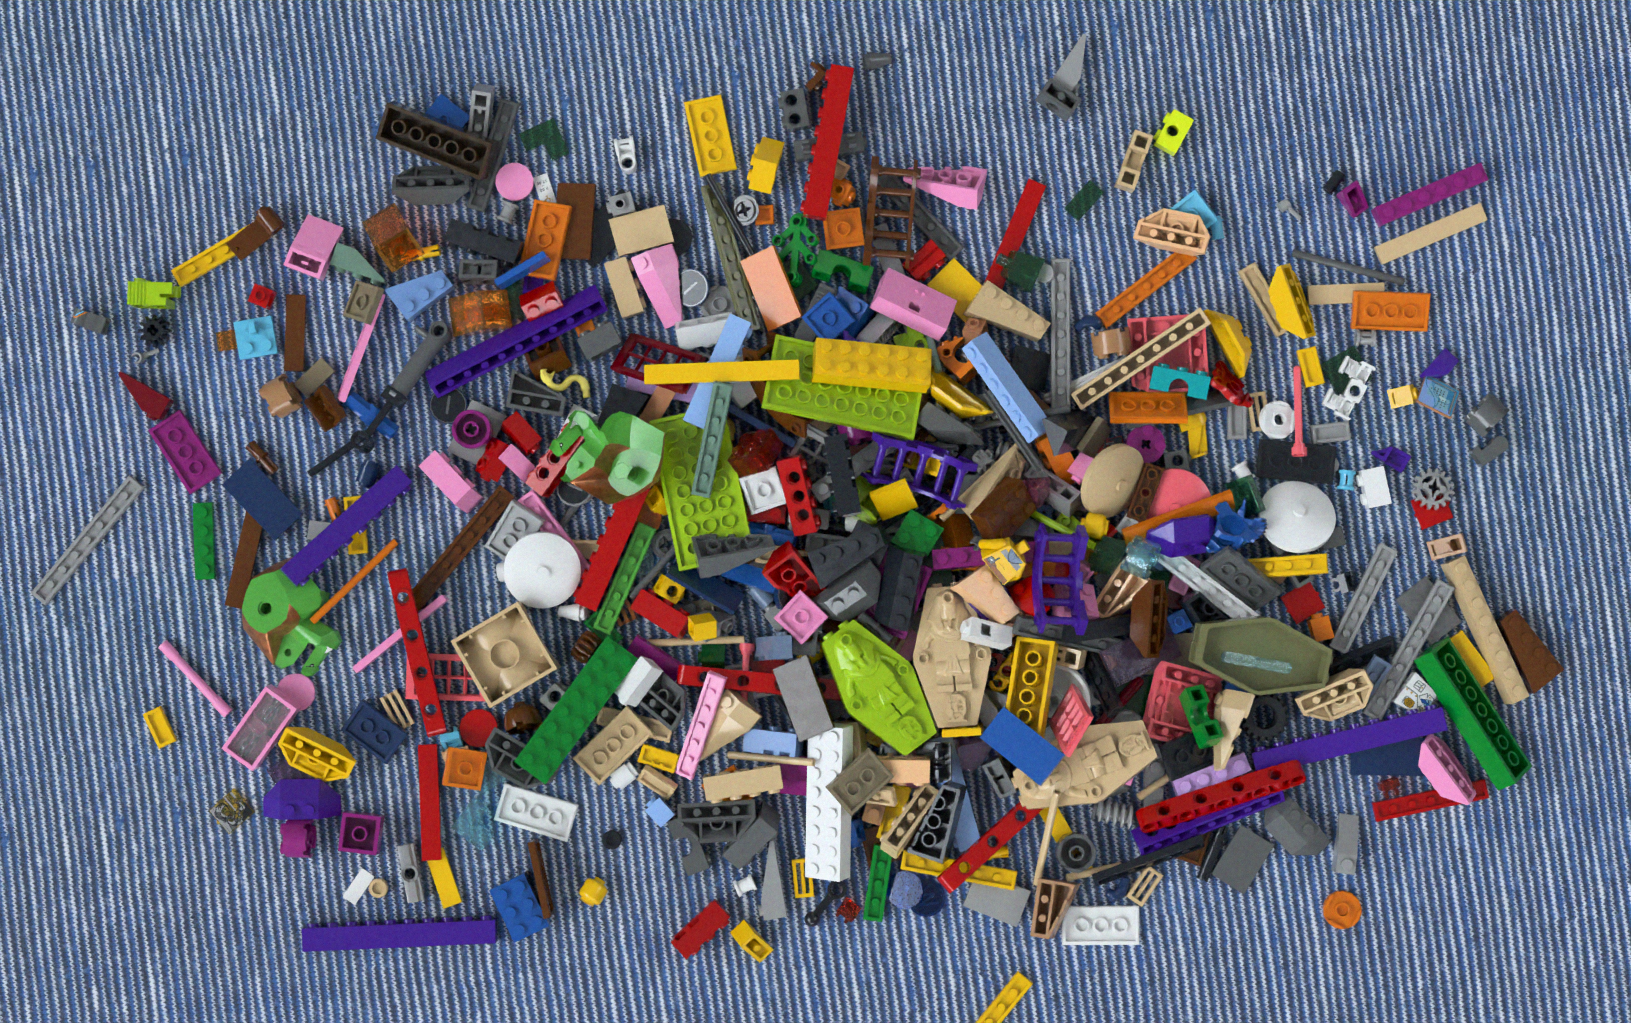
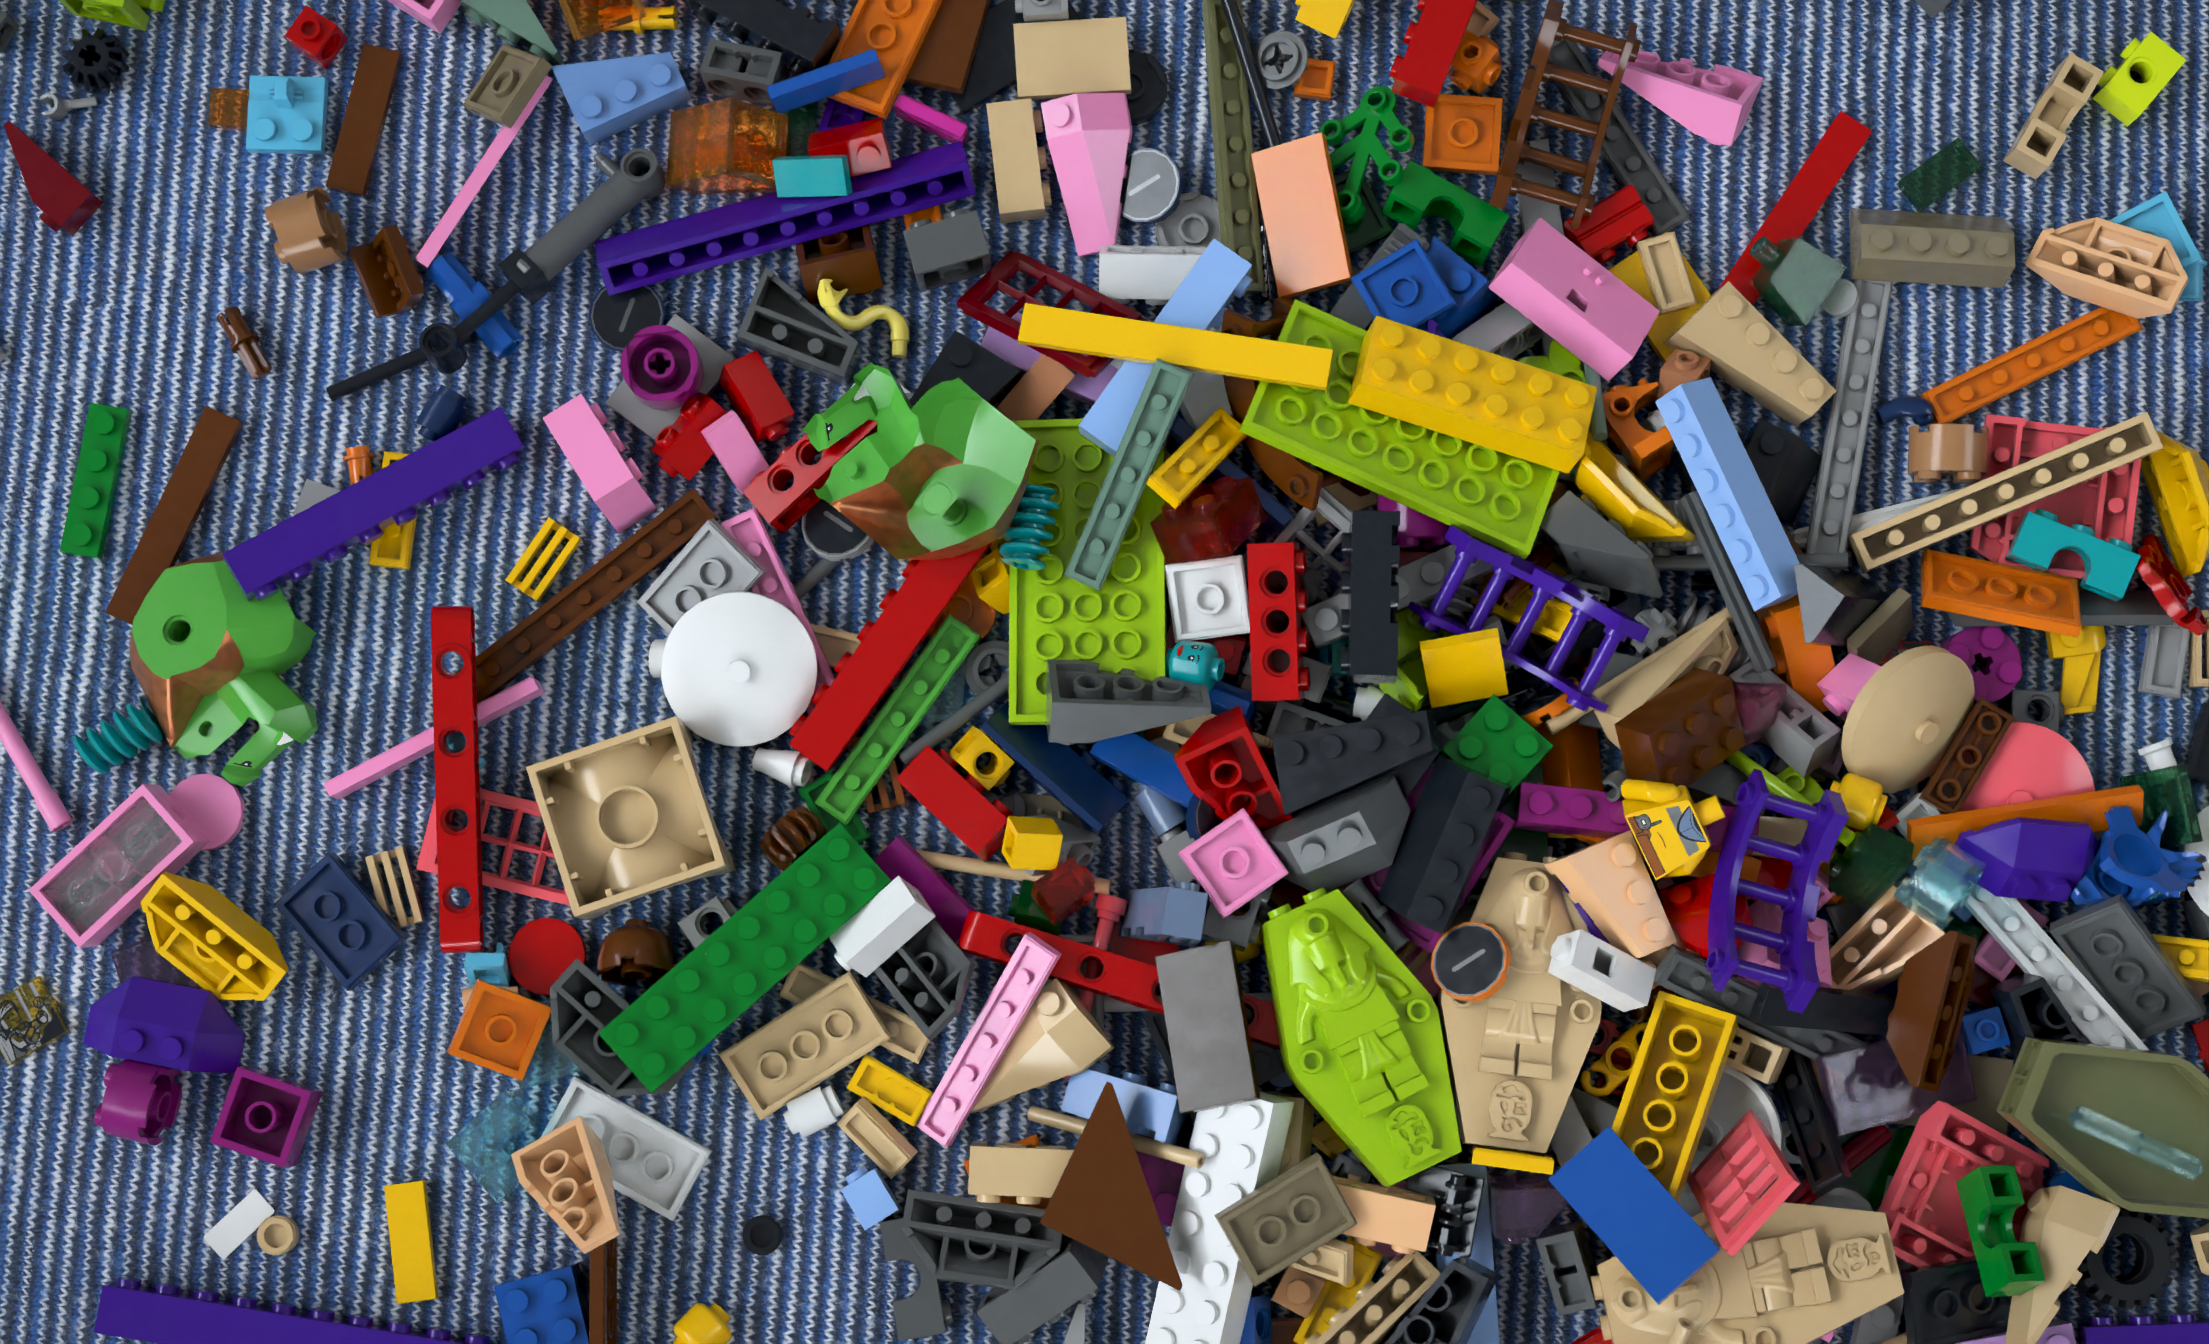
camera: 15 degrees right, 5 degrees down
magenta tile [148,410,223,494] -> none
dark blue tile [222,458,304,540] -> none
dark tan tile [294,357,336,398] -> none
orange piece [310,539,398,624] -> none
light grey piece [397,843,425,903] -> none
red tile [418,744,442,861] -> none
none -> teal piece [72,696,165,774]
none -> yellow tile [505,517,582,603]
none -> light nougat wedge [511,1116,620,1254]
none -> teal tile [772,155,852,197]
none -> dark pink tile [893,94,969,148]
none -> teal piece [999,484,1060,570]
none -> clear red brick [1031,858,1095,926]
none -> reddish brown tile [1040,1081,1183,1291]
none -> yellow tile [1146,407,1247,509]
none -> teal head [1165,640,1225,692]
none -> black tile [1431,922,1511,1002]
none -> tan tile [1636,232,1697,316]
none -> dark tan slope [1849,208,2015,288]

